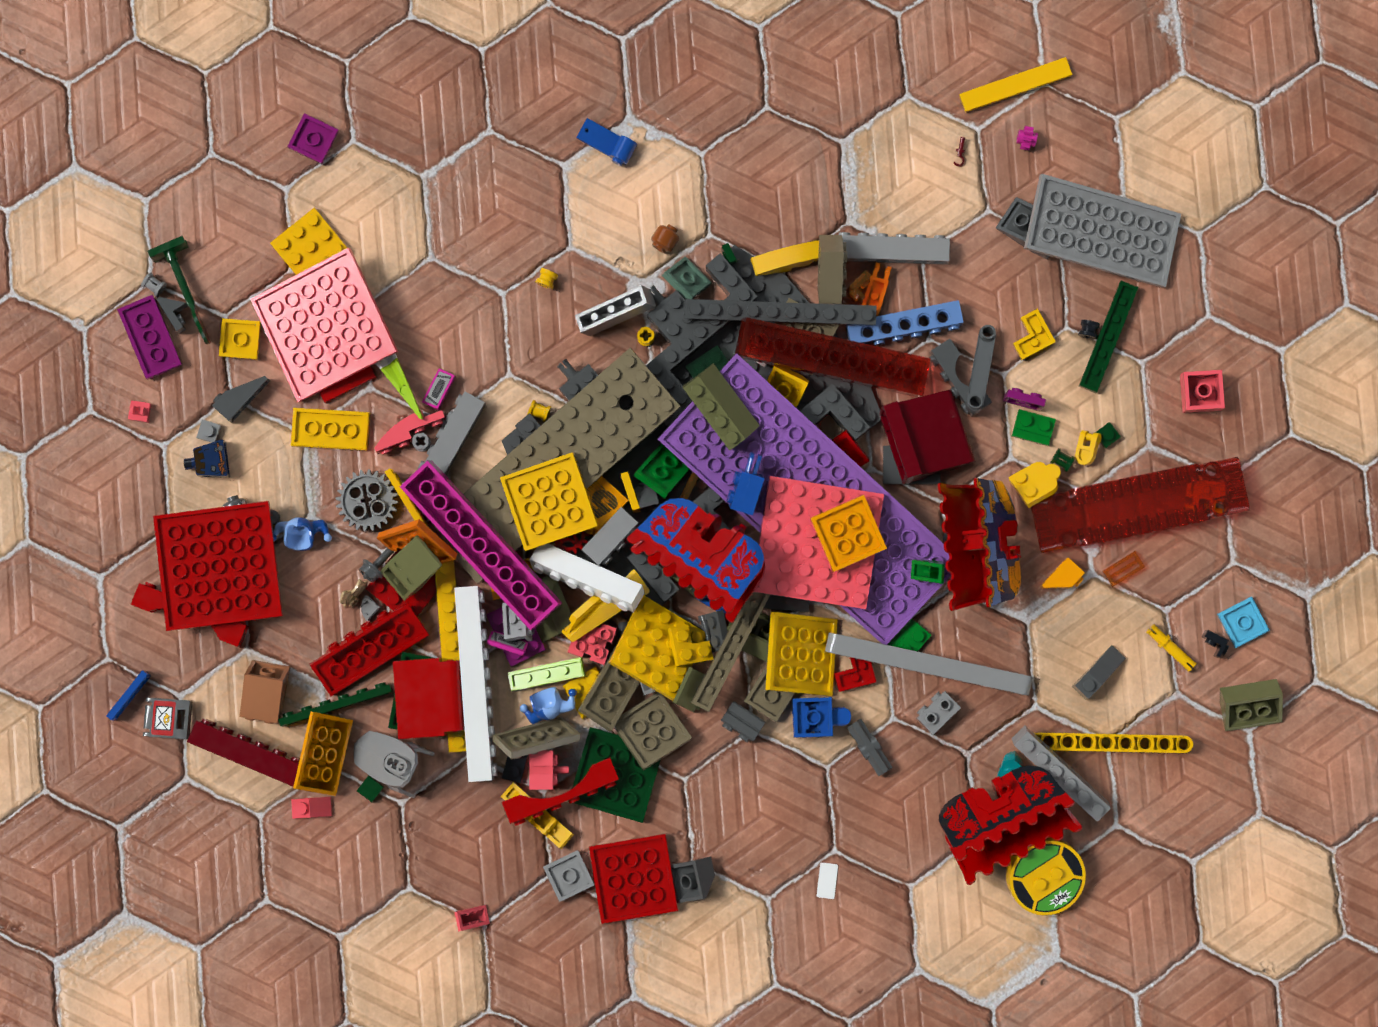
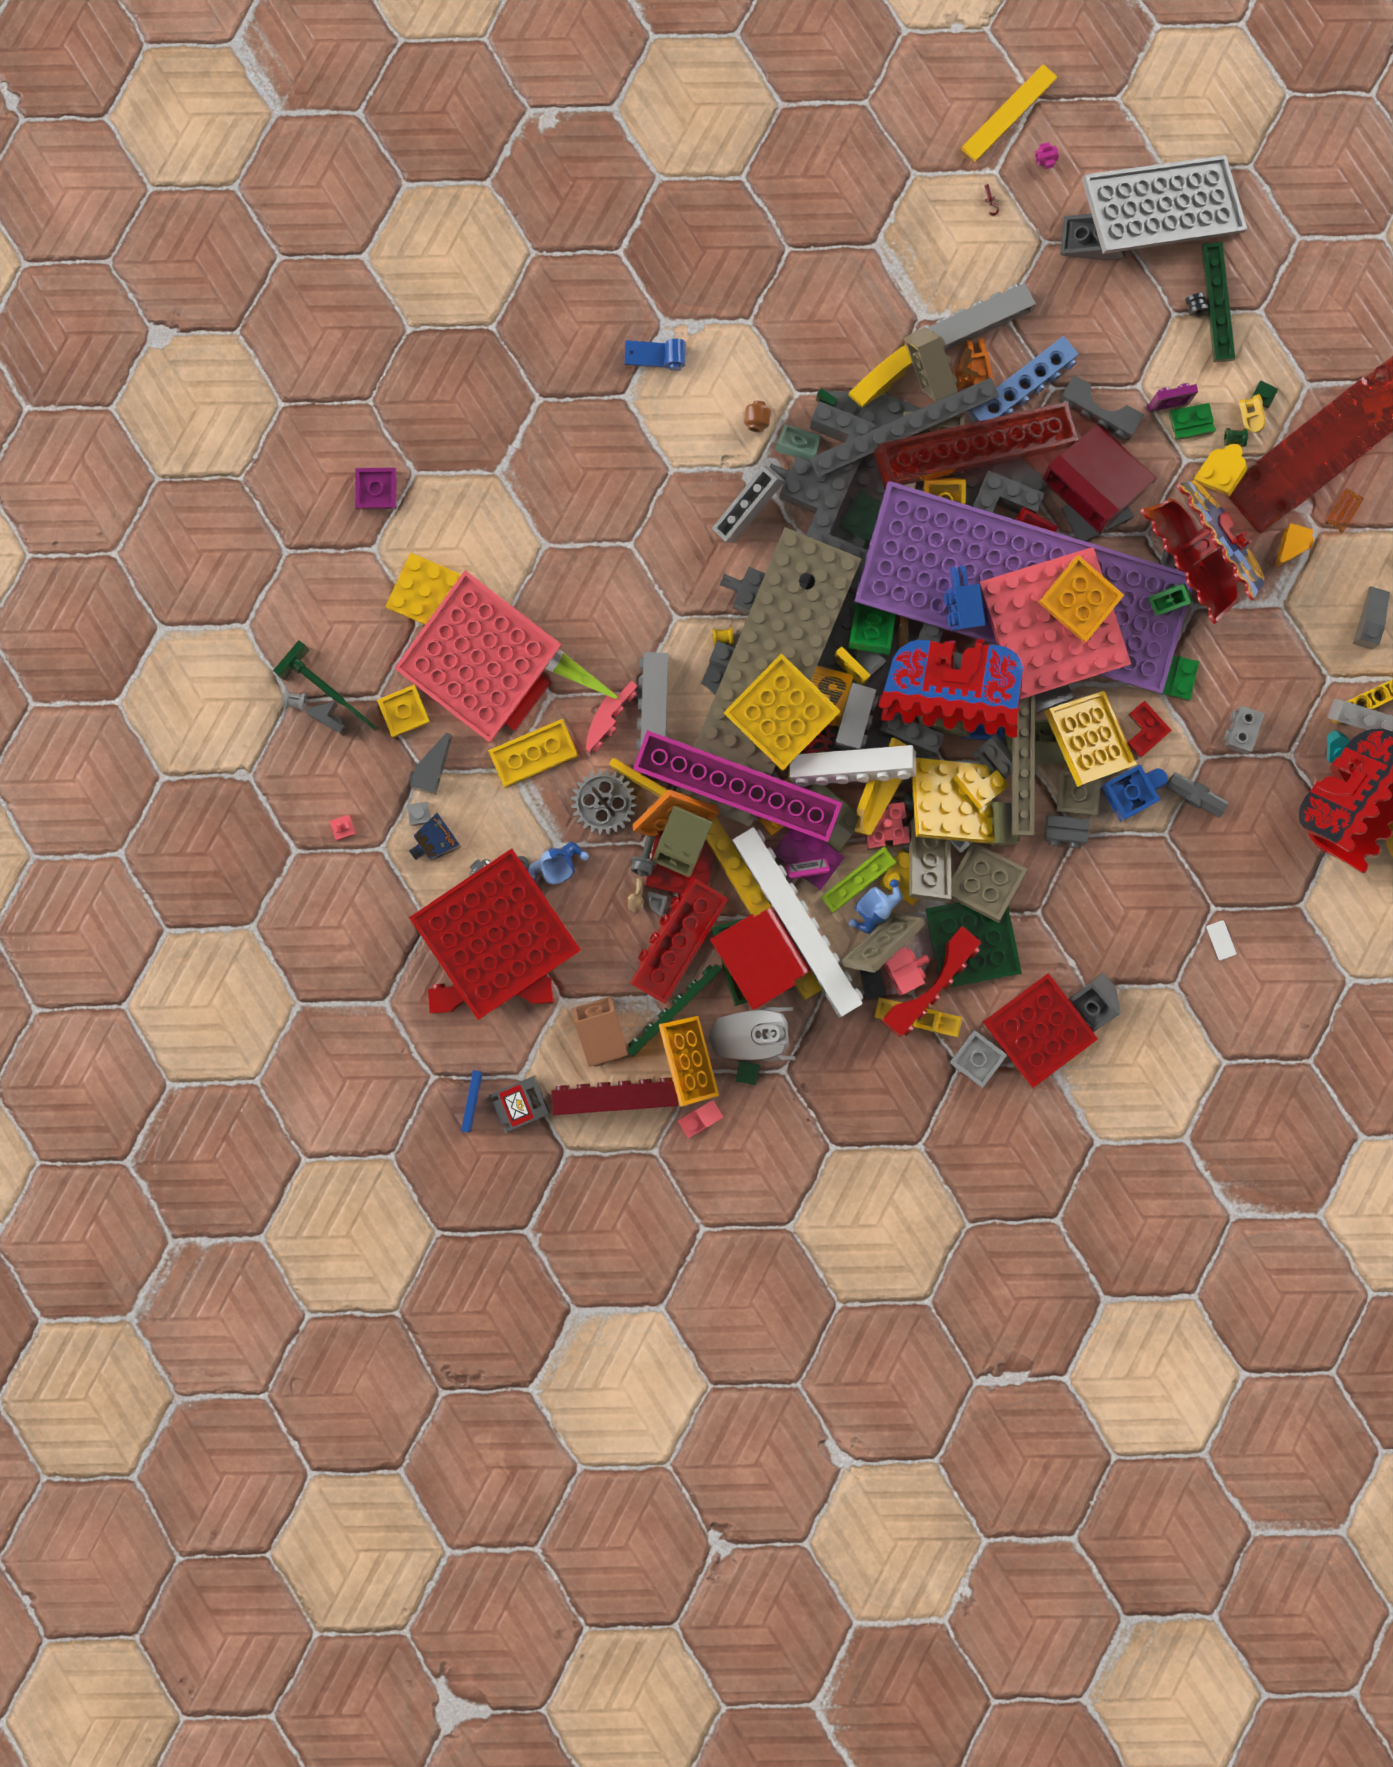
camera: 25 degrees left, 0 degrees up
magenta plate [117,294,182,380] -> none
light grey bush [412,433,431,452] -> none
slope [422,369,456,411] -> none
coral slope [454,905,490,932] -> none
light grey bracket [502,603,534,641] -> none
yellow wheel [535,268,558,290] -> none
yellow bush [637,327,654,346] -> none
olive slope [682,363,760,451] -> none
light grey beam [825,633,1033,696] -> none
dark grey piece [966,325,996,414] -> none
yellow plate [1013,308,1056,361] -> none
coral brick [1180,370,1225,413] -> none

